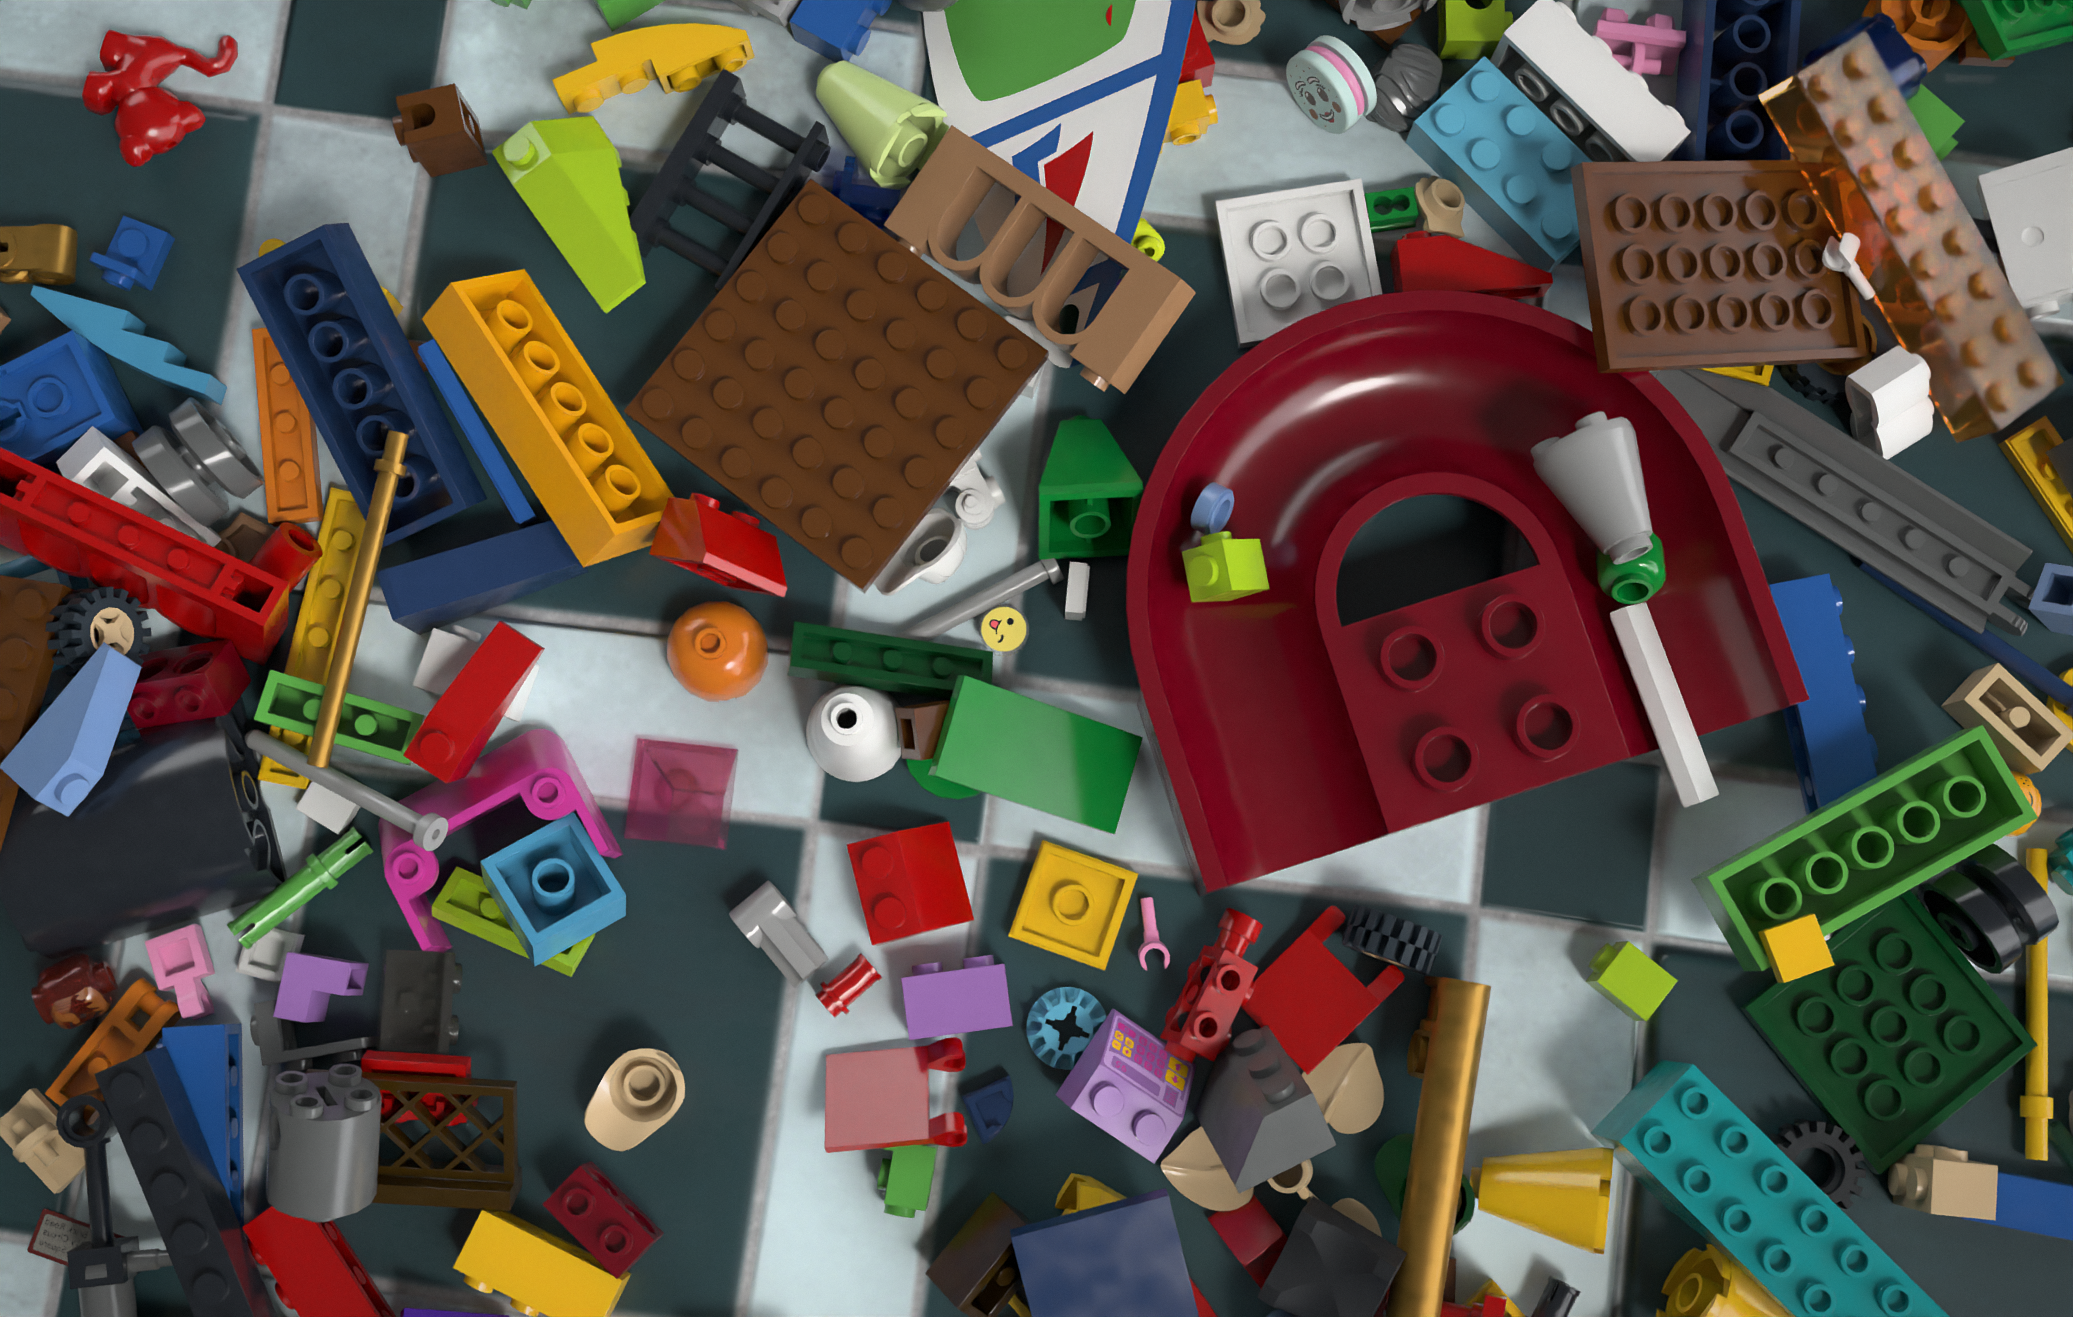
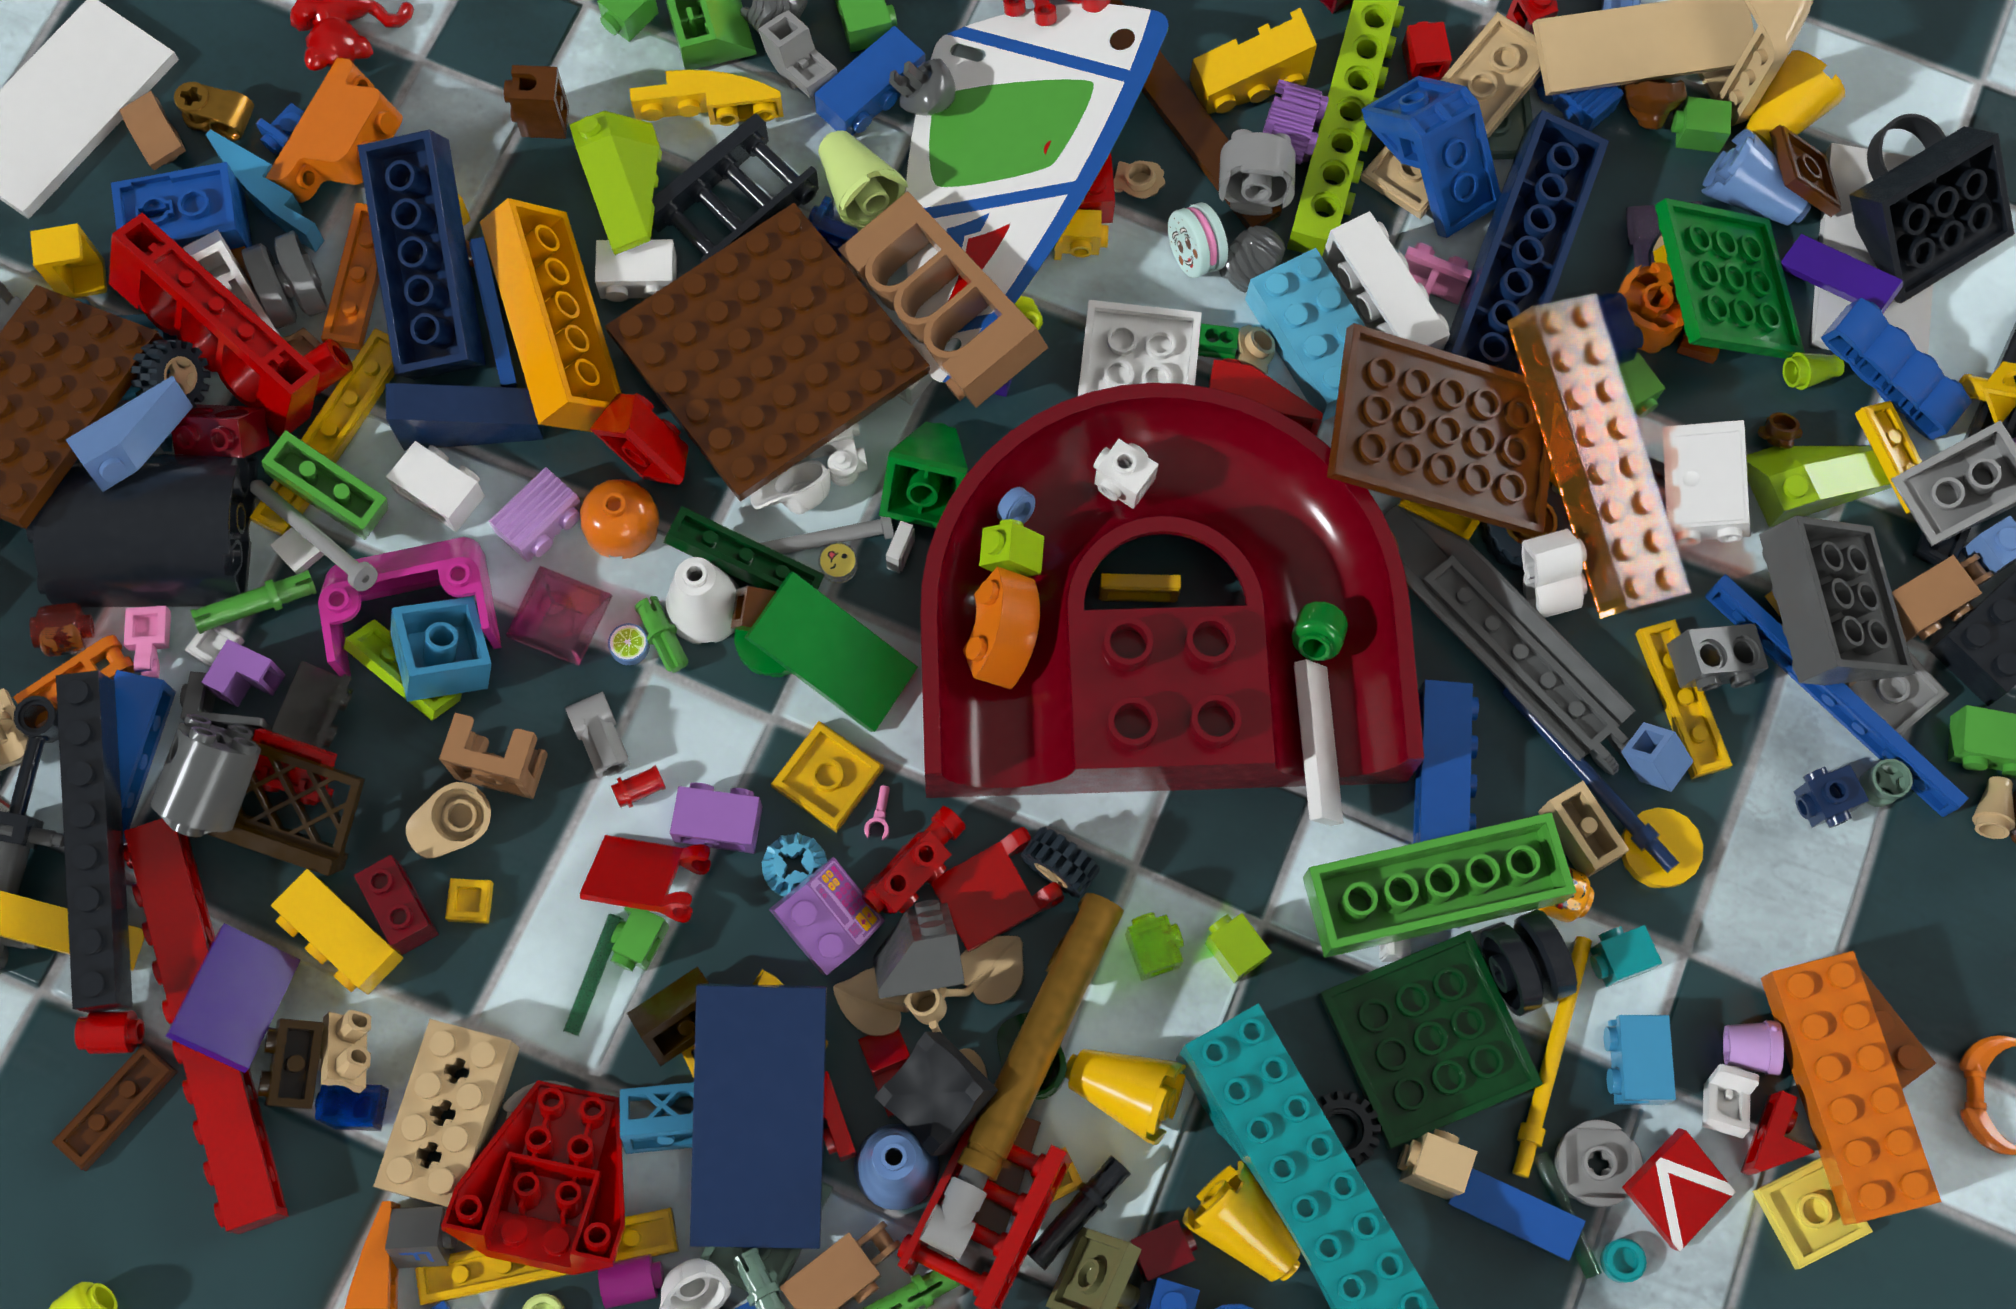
camera: 10 degrees right, 10 degrees down
pearl gold bar [307,430,409,769] -> none
red slope [403,621,545,784] -> none
red slope [847,822,974,946] -> none
dark blue tile [962,1075,1014,1145] -> none
light grey cone [1531,411,1653,564] -> none
yellow tile [1758,914,1835,983] -> none
white hand [1822,233,1876,300] -> none
none -> orange brick [265,58,403,203]
none -> medium nougat panel [439,713,548,799]
none -> yellow tile [445,878,494,924]
none -> lavender brick [489,467,582,562]
none -> clear green bar [563,914,624,1037]
none -> white brick [595,239,677,302]
none -> tile [608,623,650,665]
none -> bright green axle [635,596,688,673]
none -> orange brick [962,566,1040,689]
none -> white brick [1093,439,1159,509]
none -> yellow tile [1099,573,1181,602]
none -> clear neon green brick [1125,912,1184,981]

